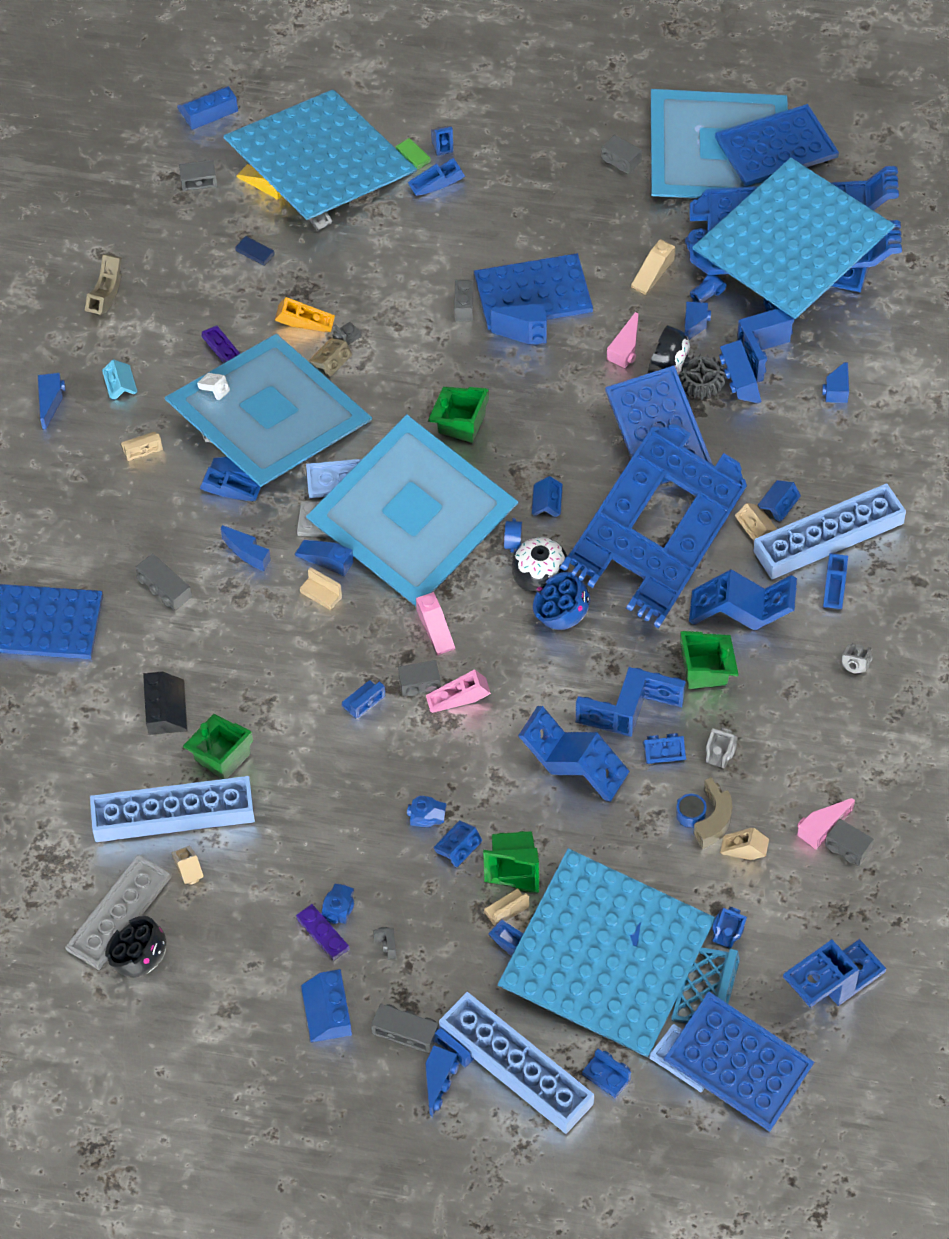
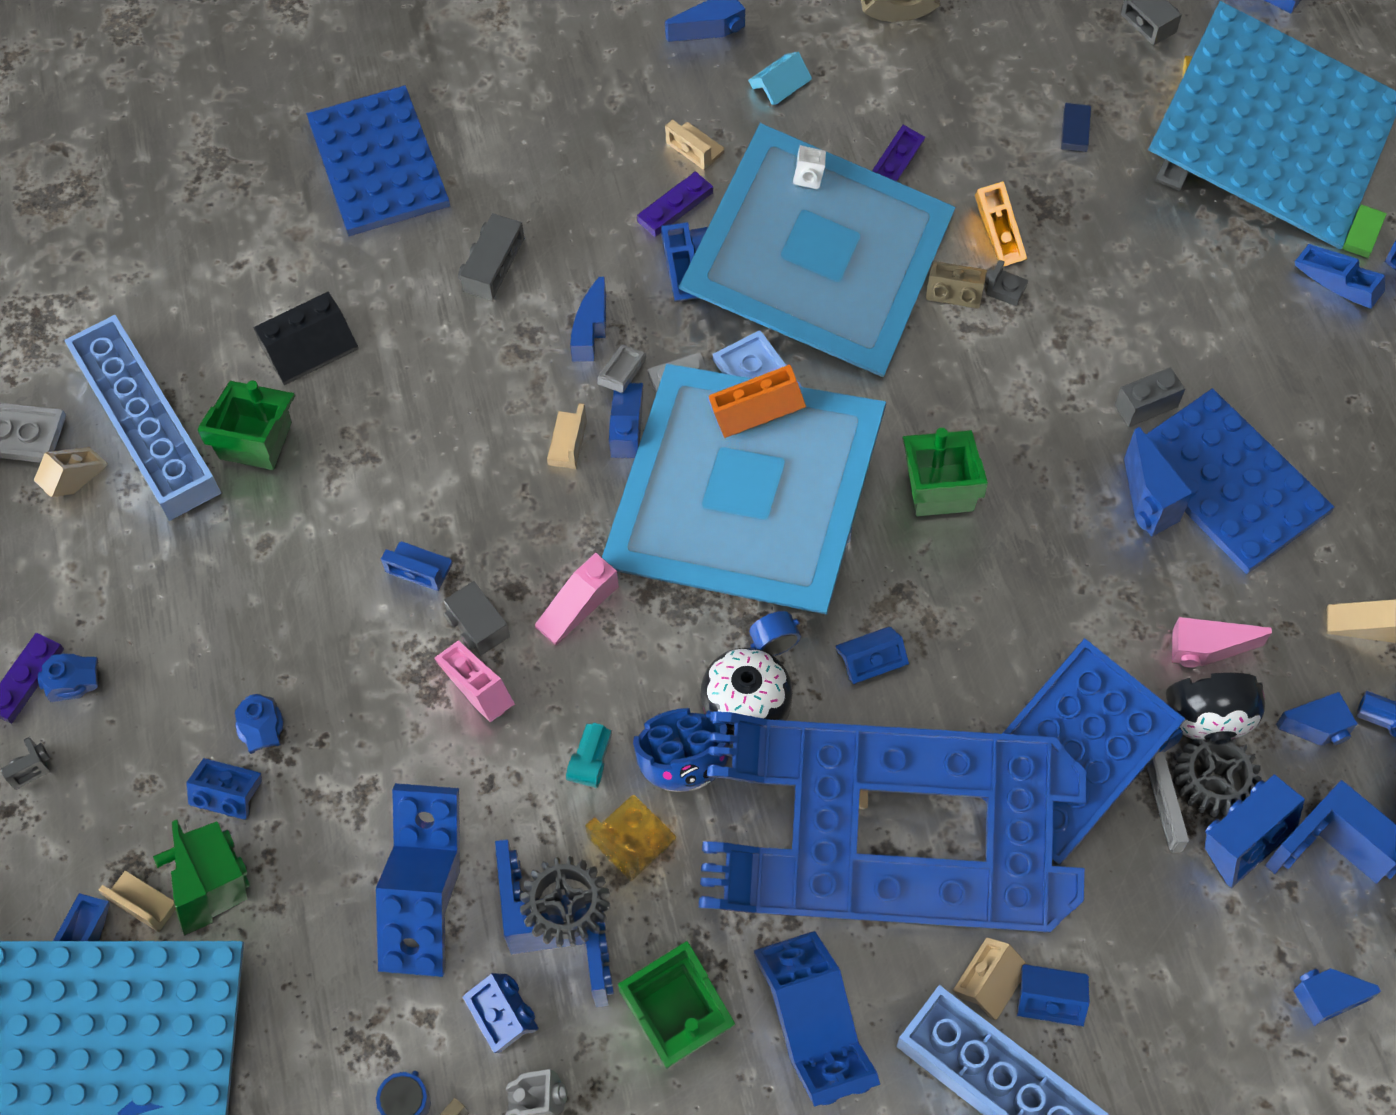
camera: 65 degrees right, 5 degrees up
none -> dark grey gear [520,856,610,948]
none -> teal piece [566,723,612,789]
none -> clear yellow bracket [585,795,676,881]
none -> light grey tile [597,345,646,393]
none -> dark purple plate [637,171,713,237]
none -> orange brick [708,364,806,438]
none -> light grey tile [1146,752,1189,853]

